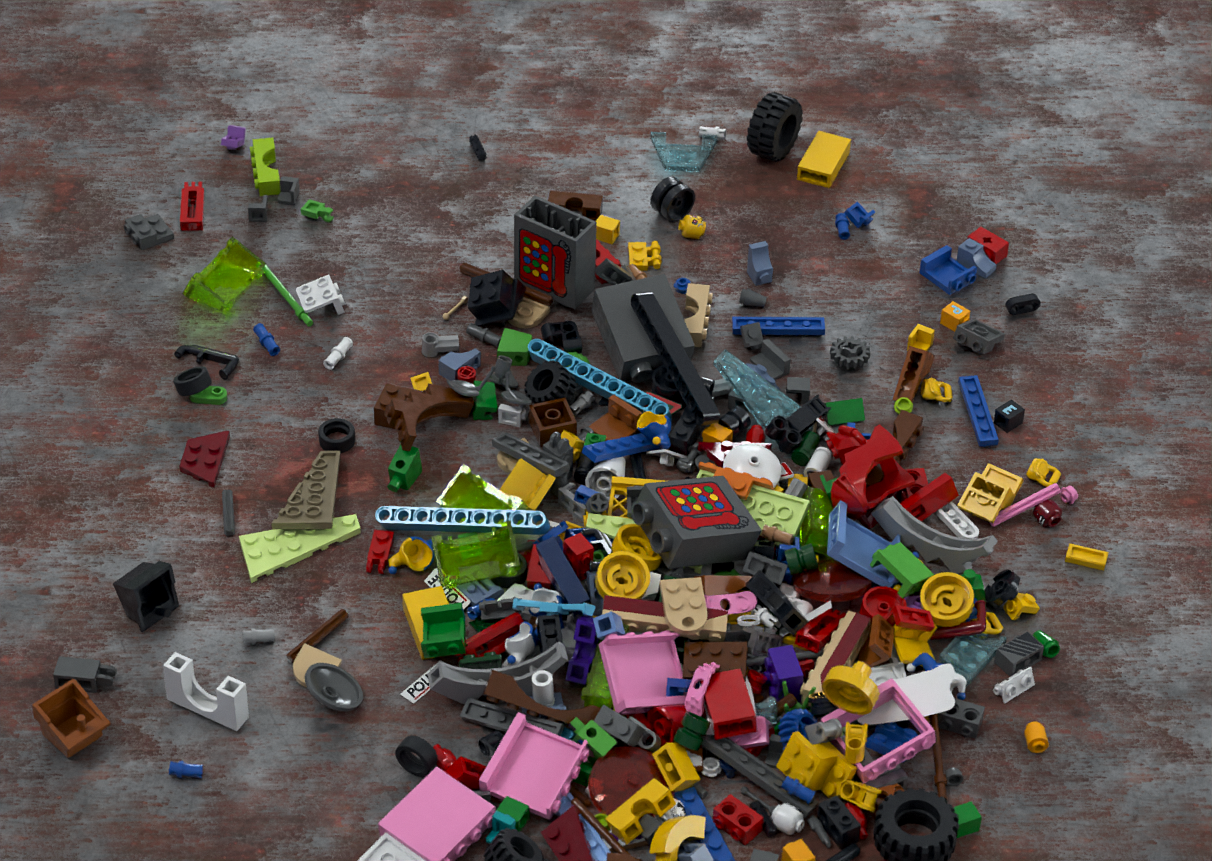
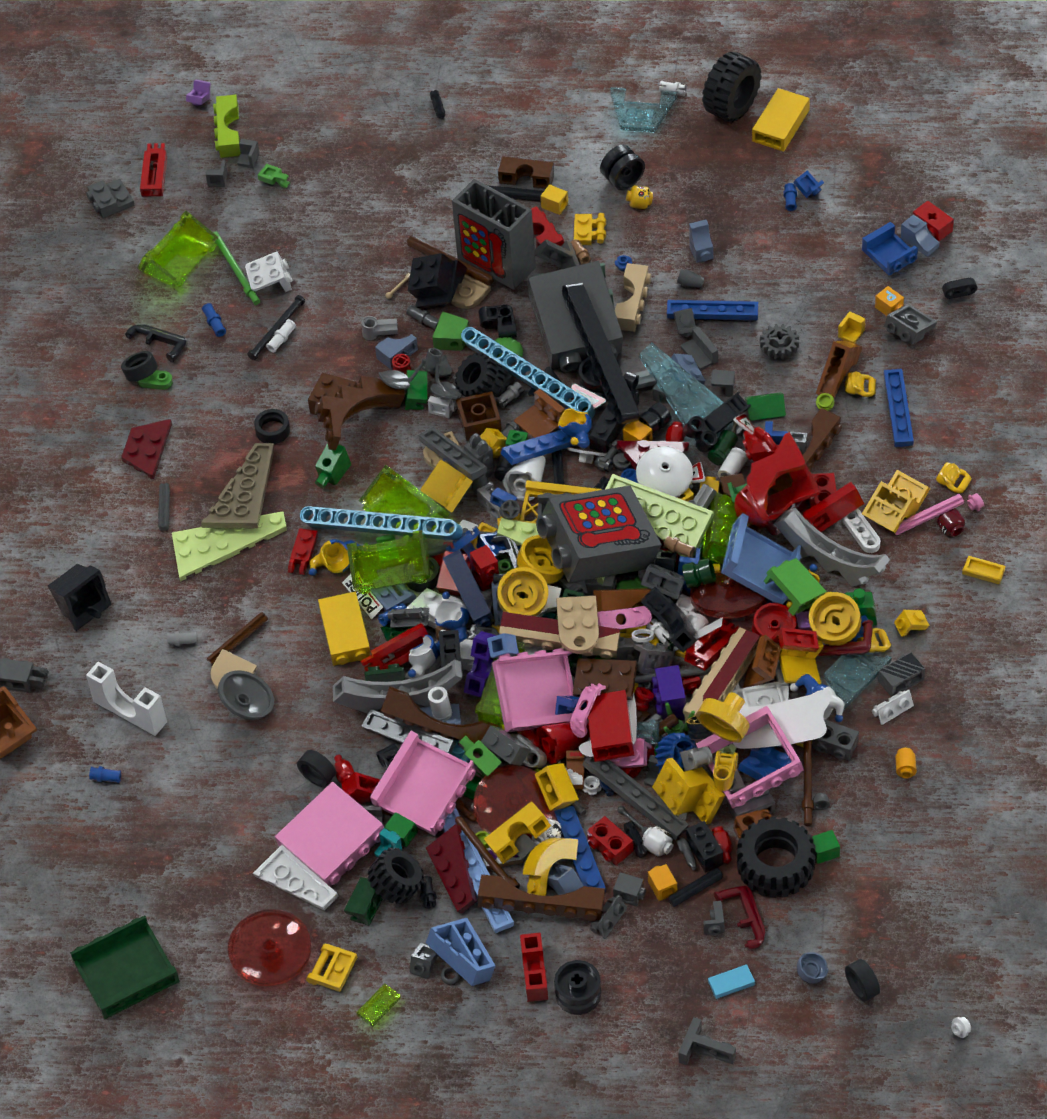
camera: 10 degrees right, 10 degrees up
white sticker [400,660,443,703] -> none
yellow panel [410,372,432,392] -> none
green panel [421,602,466,658] -> none
medium azure plate [513,598,596,616] -> none
dark green wheel [673,712,711,751] -> none
orange bracket [698,462,774,500] -> none
blue pin [781,775,815,804] -> none
yellow piece [839,780,881,812] -> none
black plate [985,569,1020,608] -> none
black brick [993,399,1025,433] -> none
green cone [1033,630,1060,658] -> none
none -> black bar [247,295,305,360]

